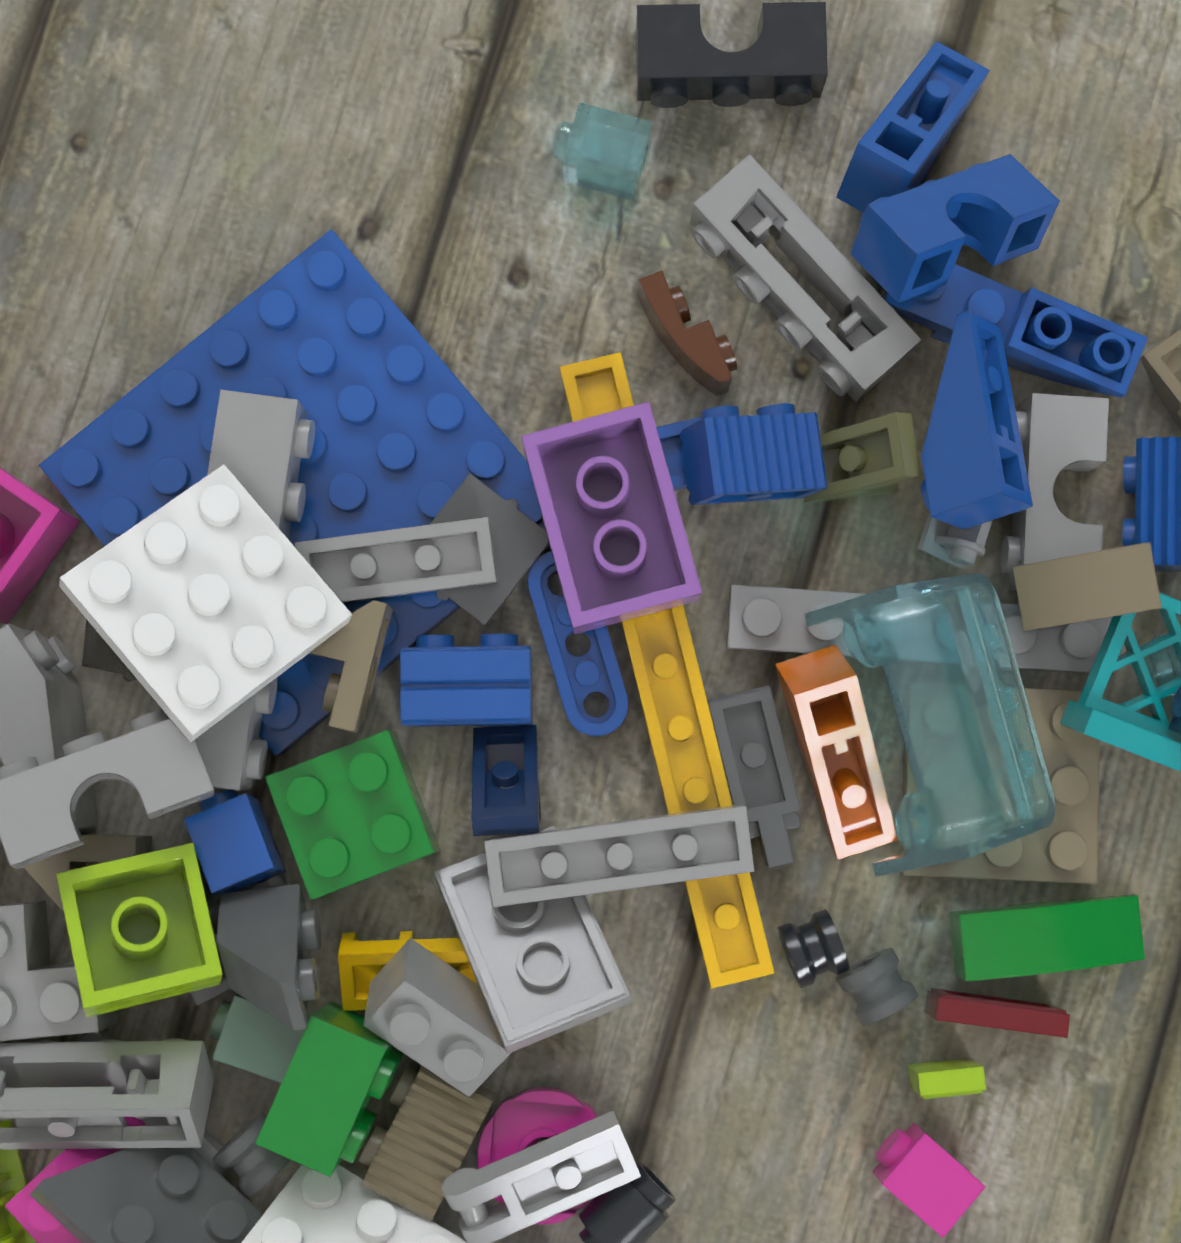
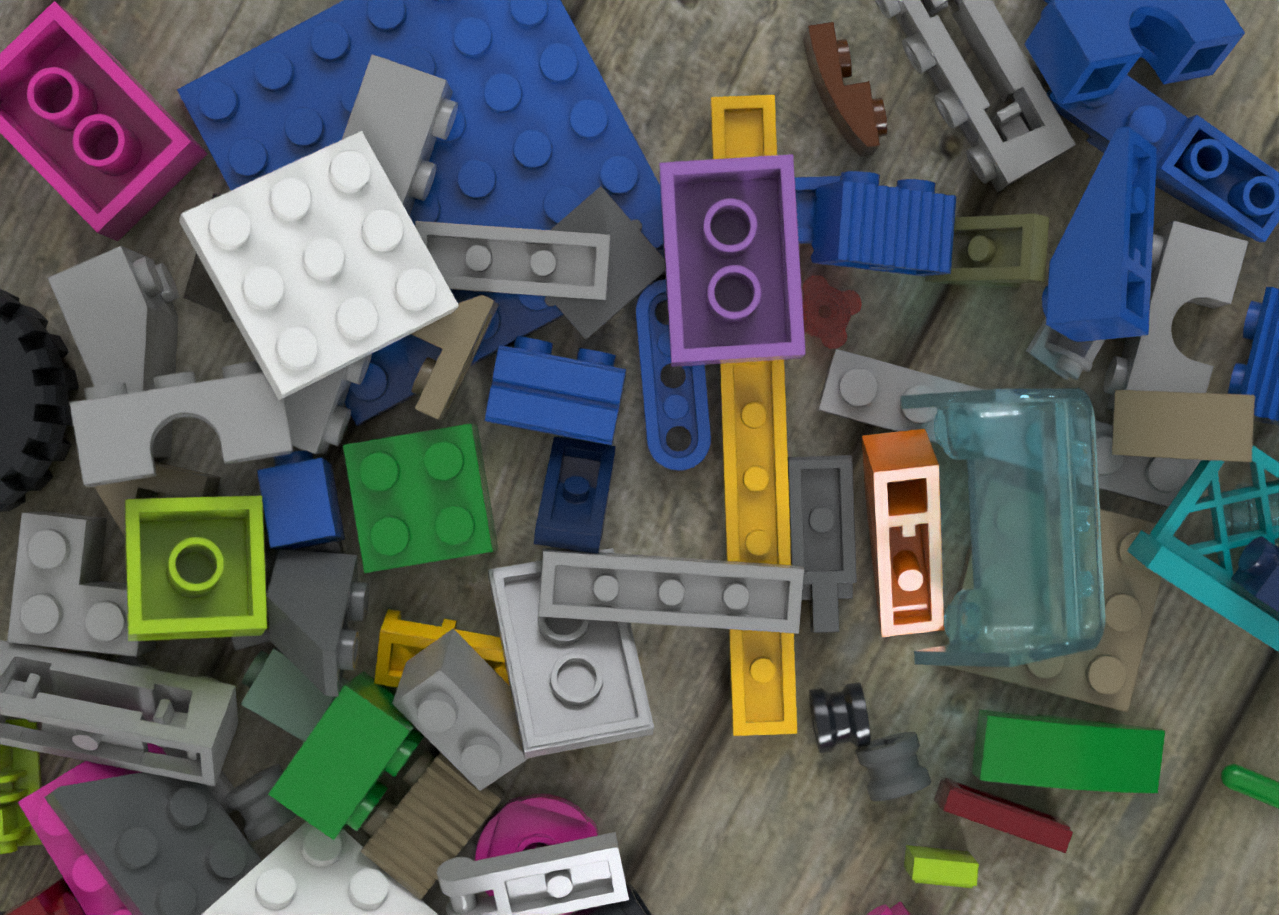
camera: 10 degrees right, 5 degrees up
none -> clear red plate [802,275,862,349]

